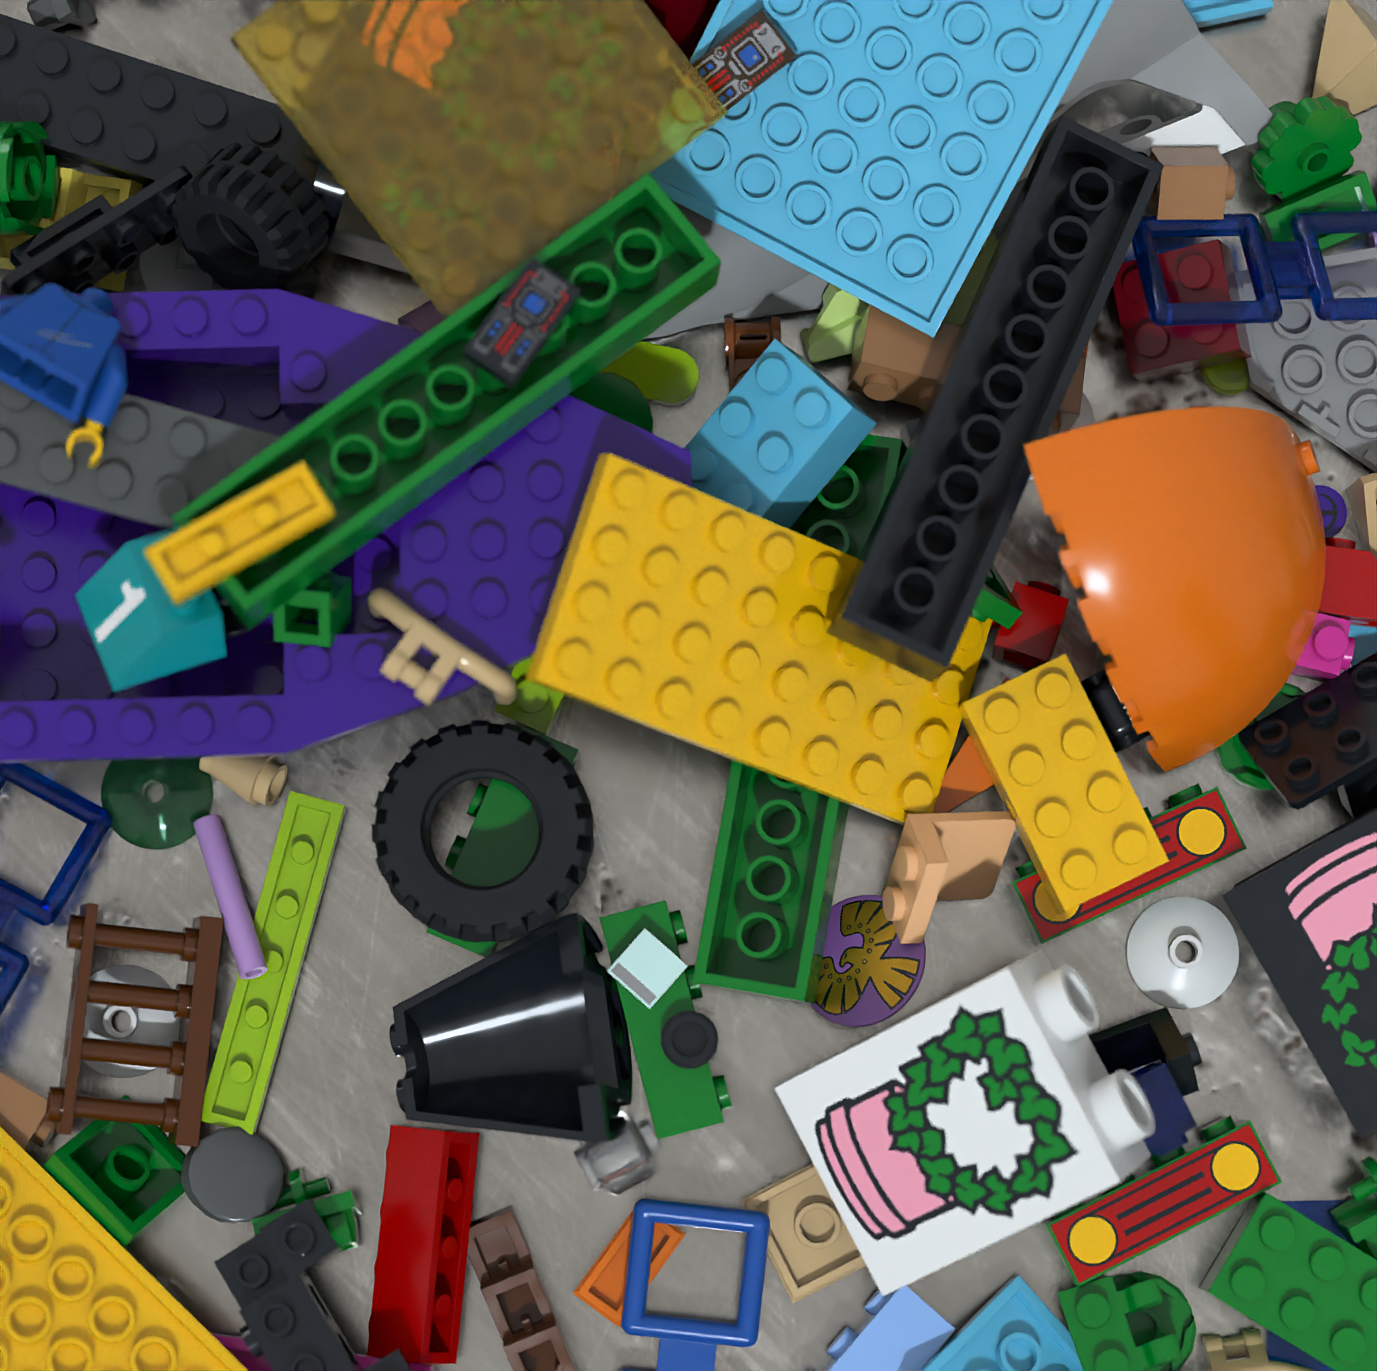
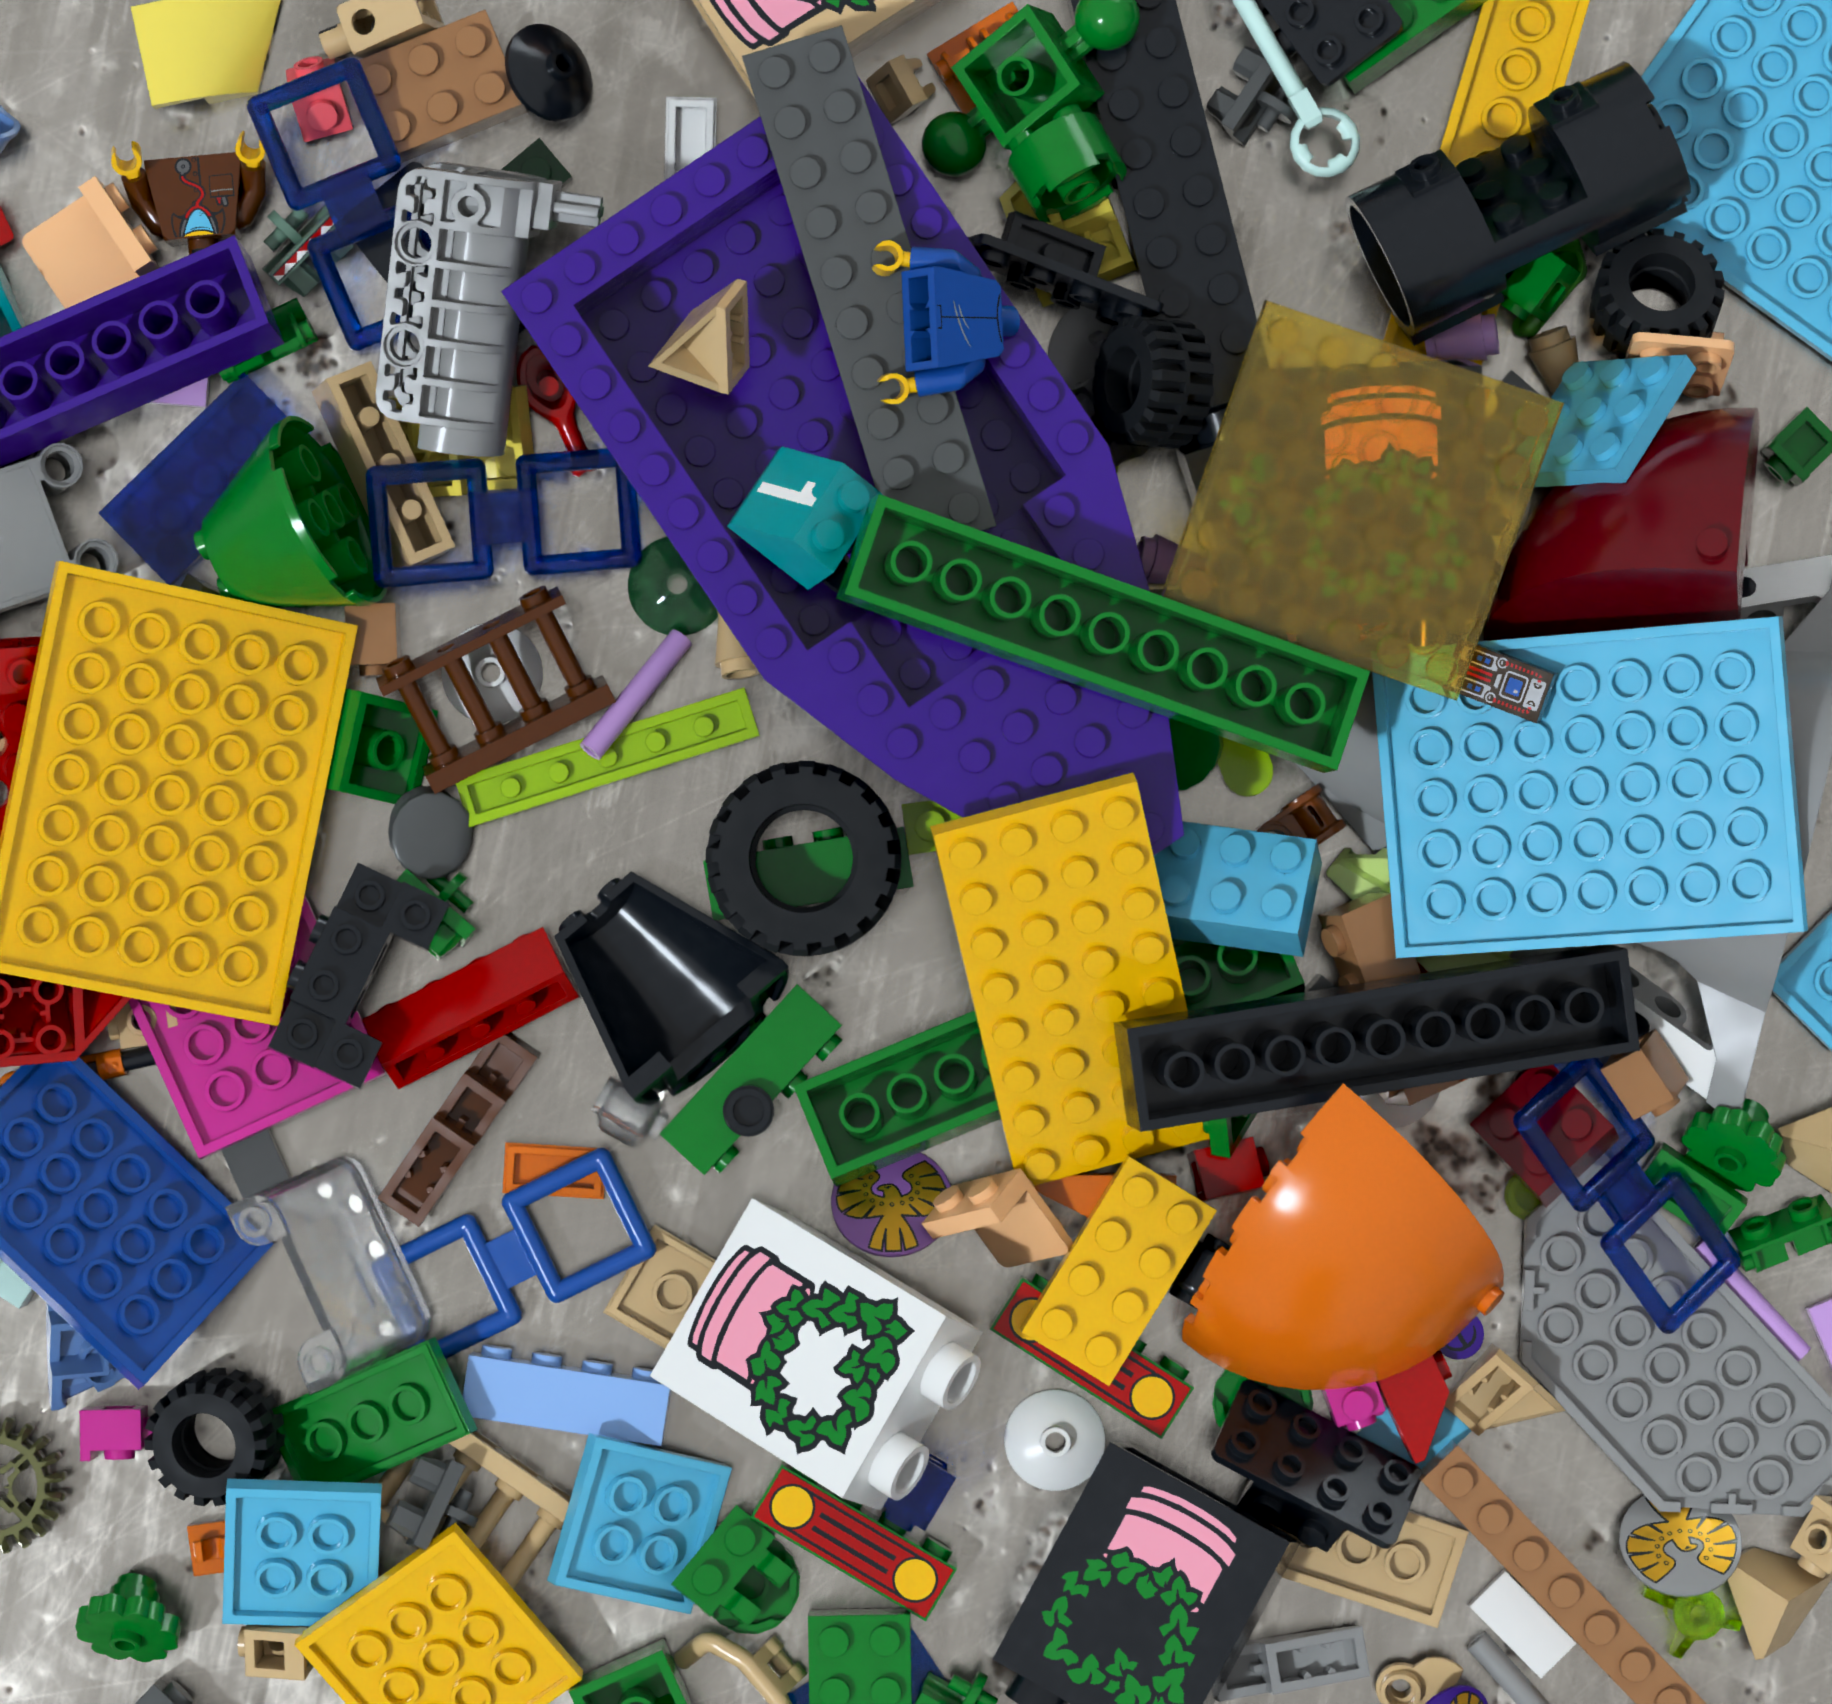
camera: 55 degrees right, 5 degrees up
yellow tile [144,460,335,606] -> none
green brick [273,570,352,647] -> none
tan piece [367,587,516,706] -> none
black tile [463,258,581,390] -> none
light aqua tile [607,928,688,1009] -> none
black bracket [1088,1007,1202,1098] -> none

